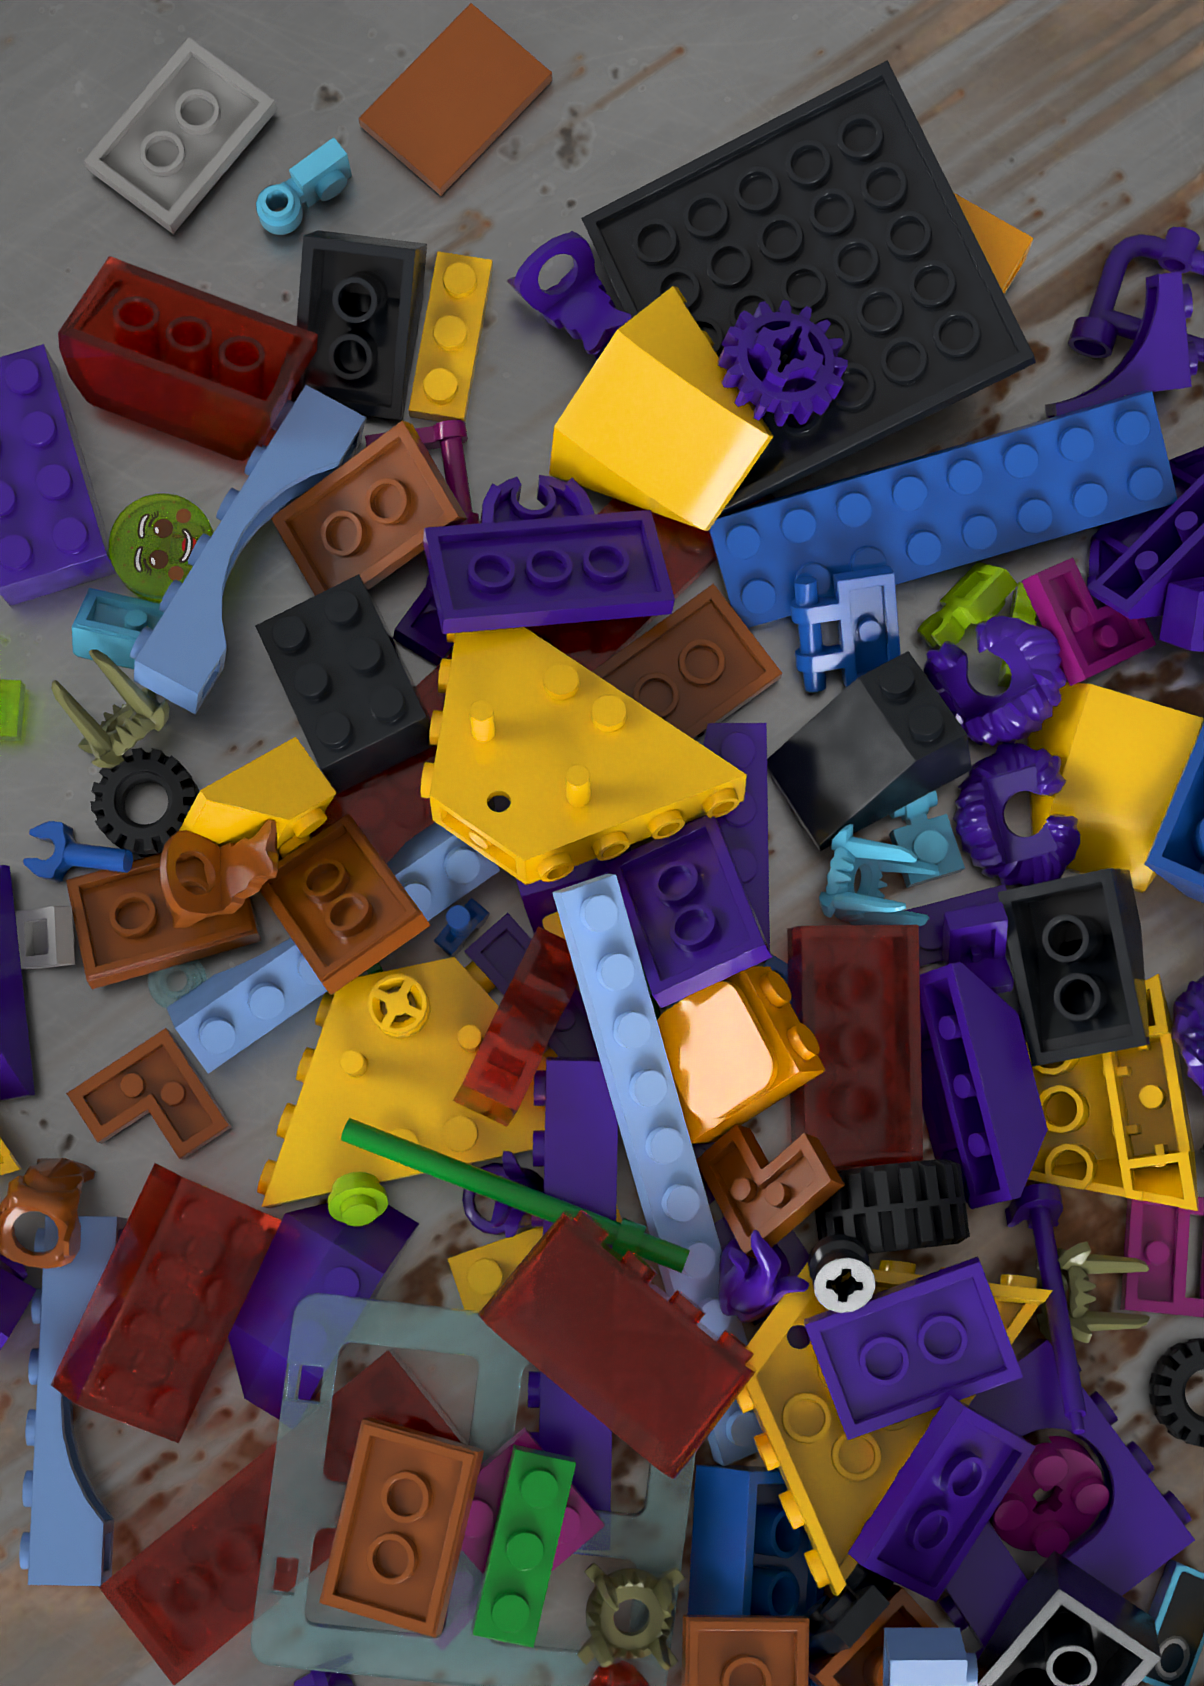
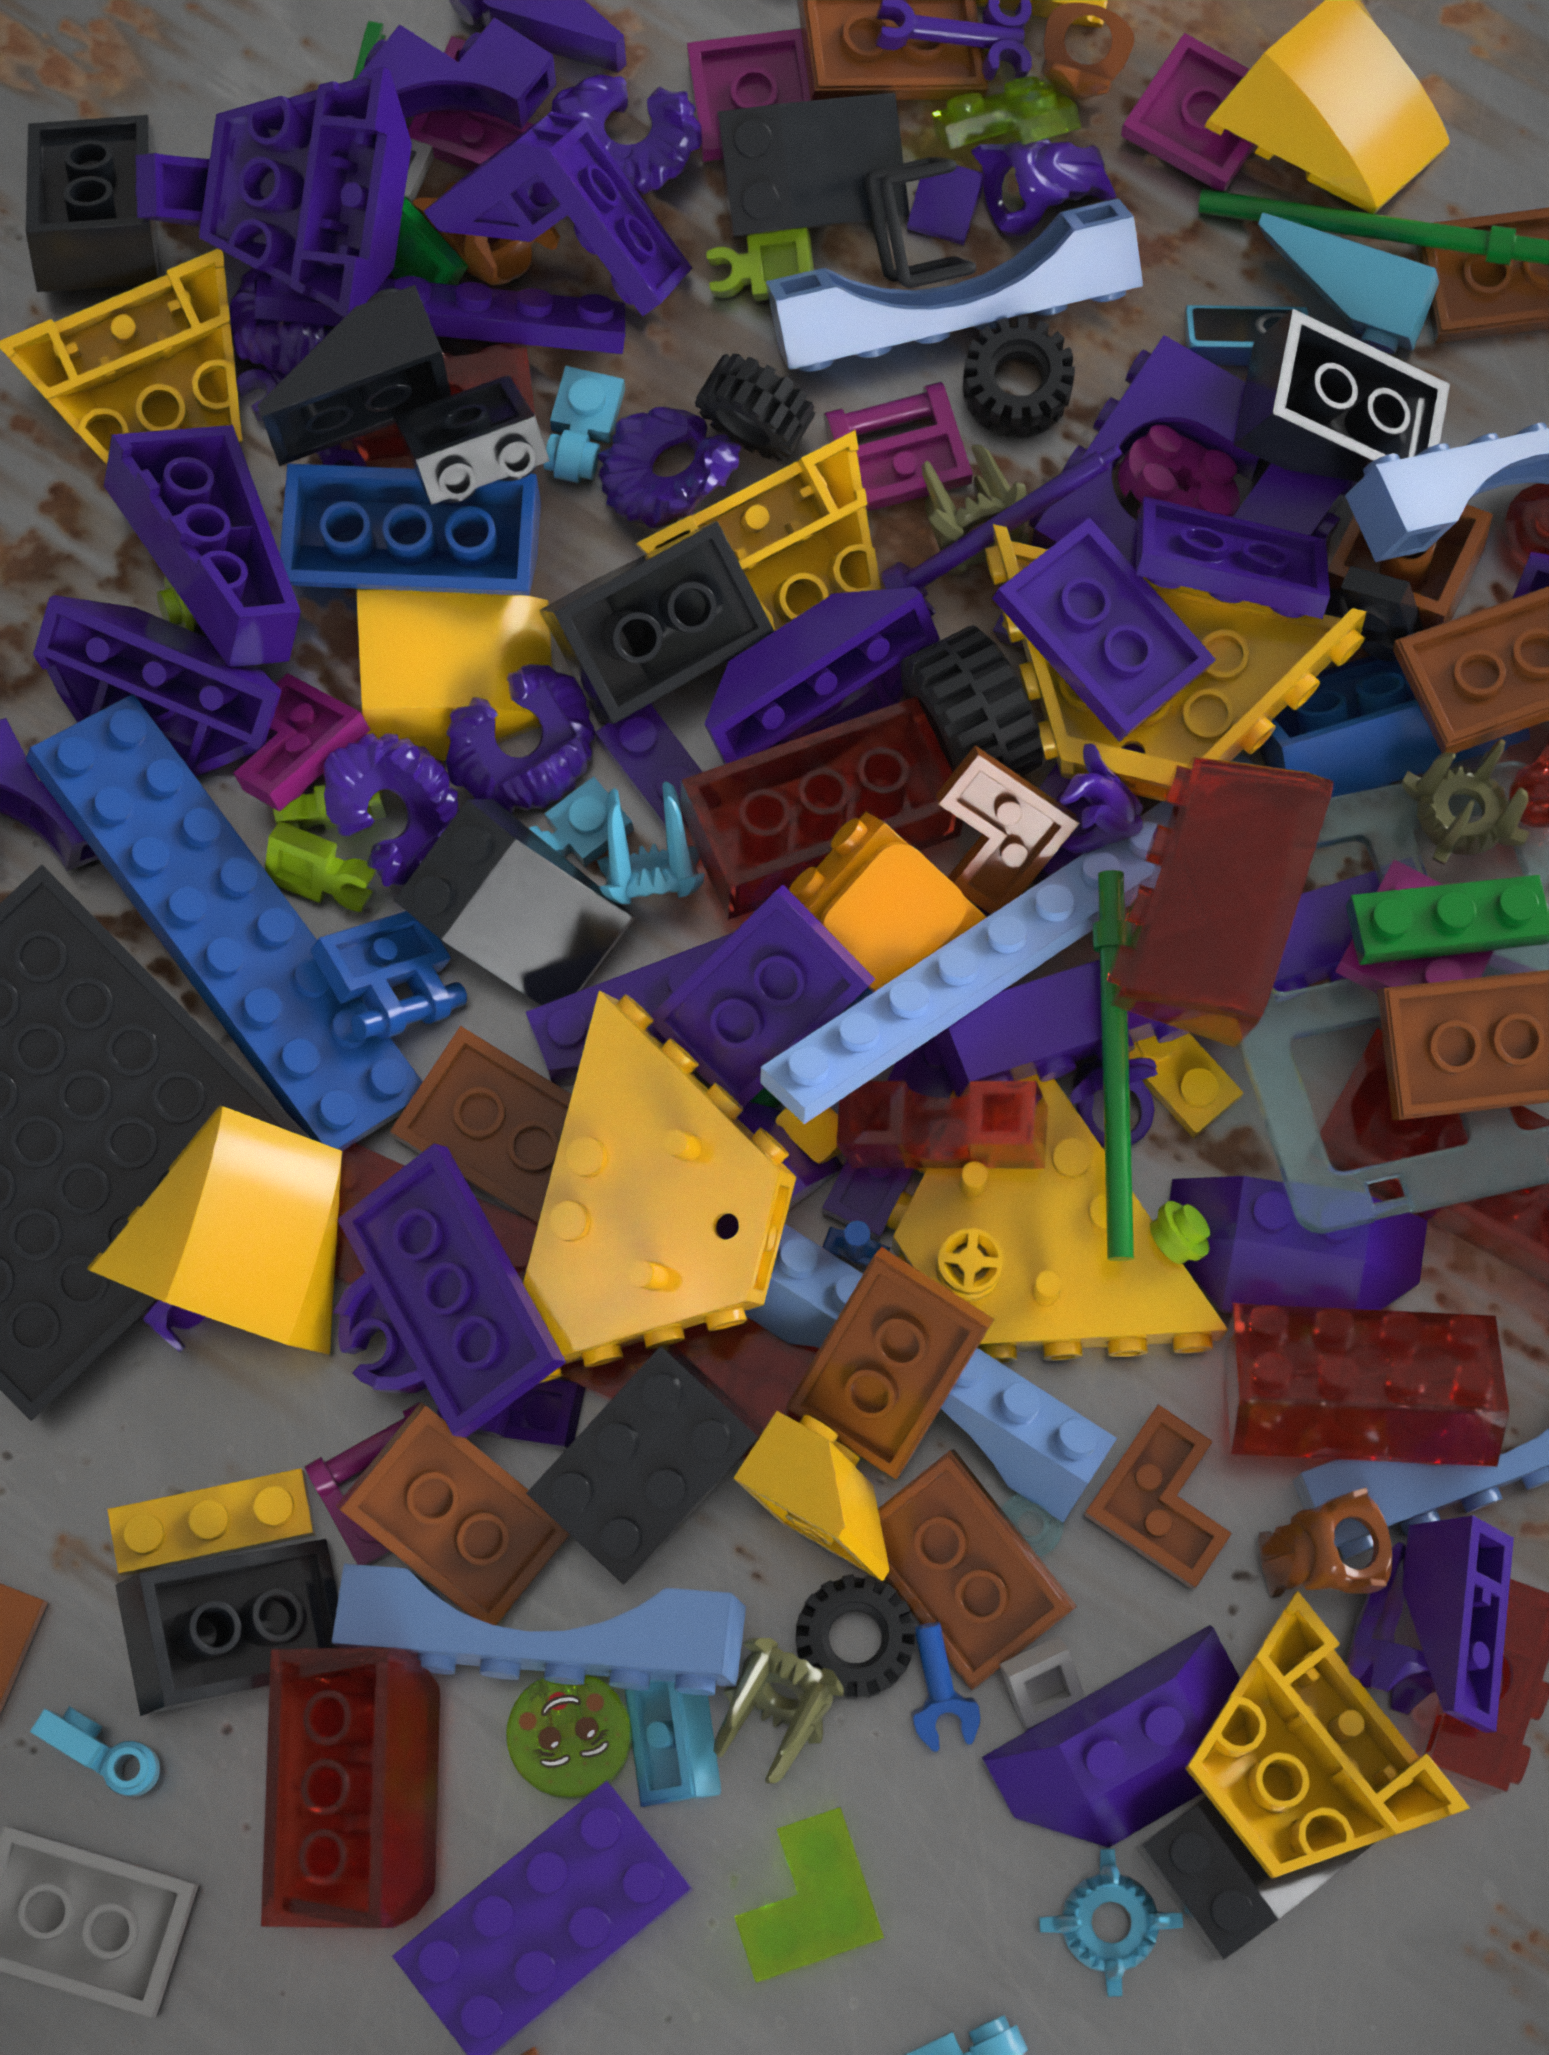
camera: 110 degrees left, 5 degrees down
dark orange hair [160,819,279,929] -> none
dark purple hair [507,231,633,354] -> none
dark purple gear [718,300,848,426] -> none
wheel [807,1234,875,1313] -> none
dark purple bracket [942,902,1014,994] -> none

